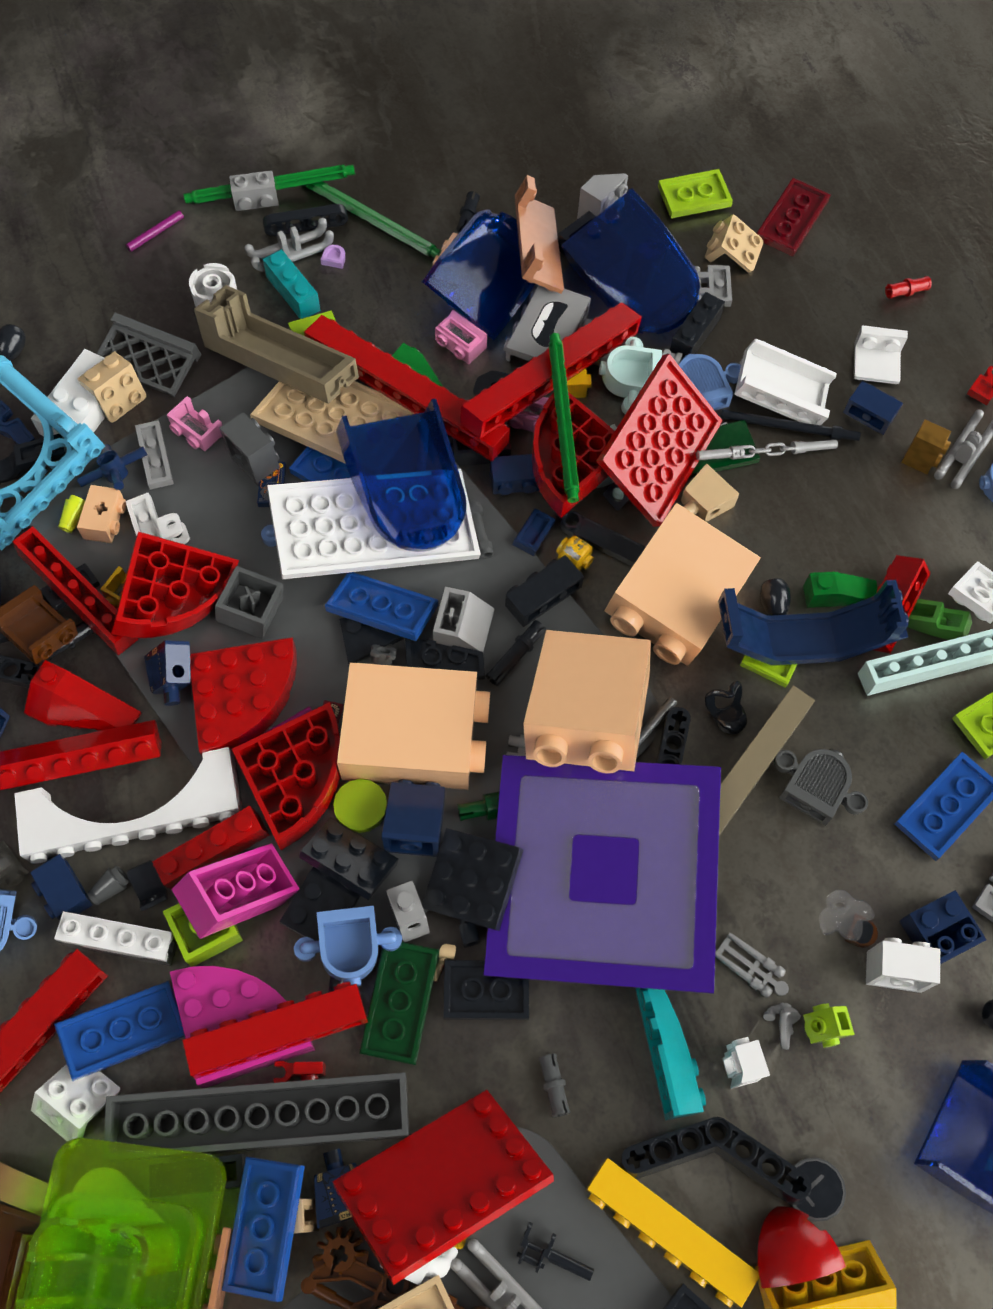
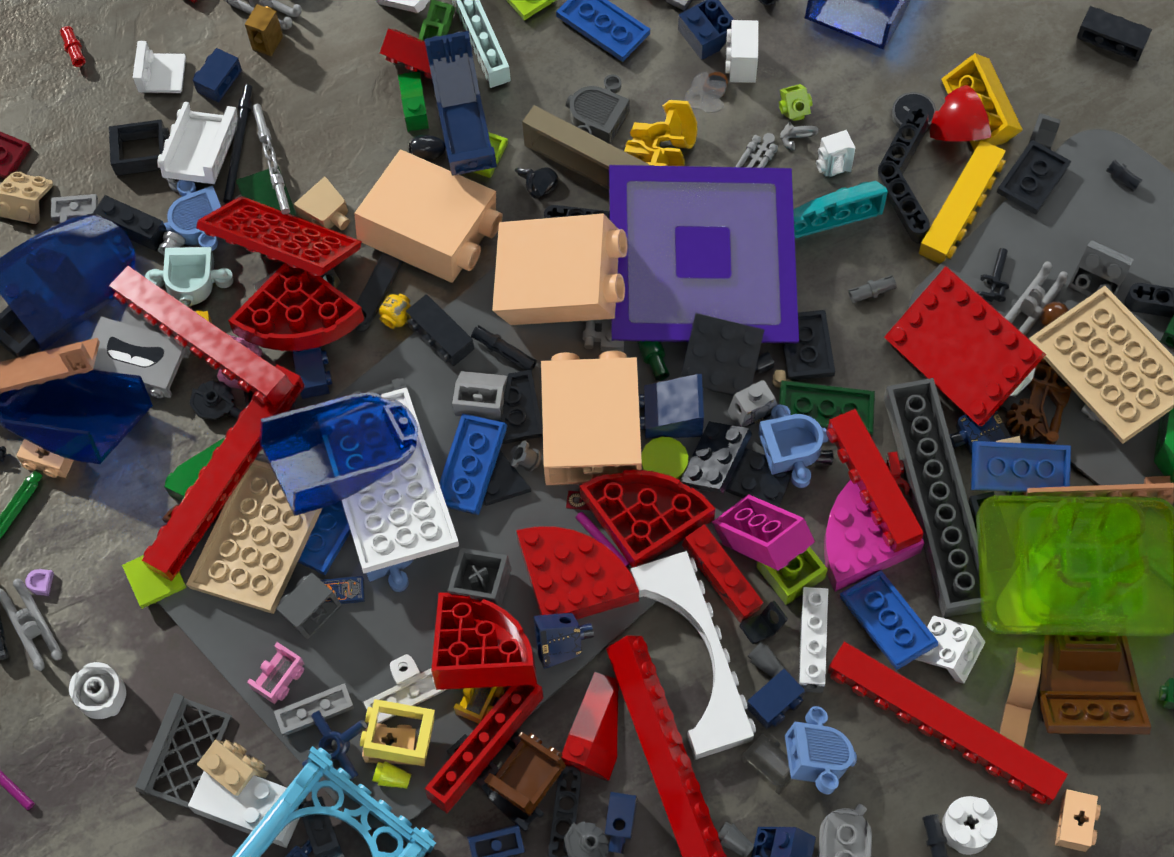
camera: 90 degrees left, 0 degrees up
dark tan brick [194,285,359,404] -> none
teal brick [263,249,321,319] -> none
bright pink window [435,310,487,364] -> none
dark blue tile [512,508,556,556] -> none
green piece [549,333,580,503] -> none
none -> black window [108,119,170,176]
none -> light yellow window [360,699,435,767]
none -> yellow piece [624,100,697,166]

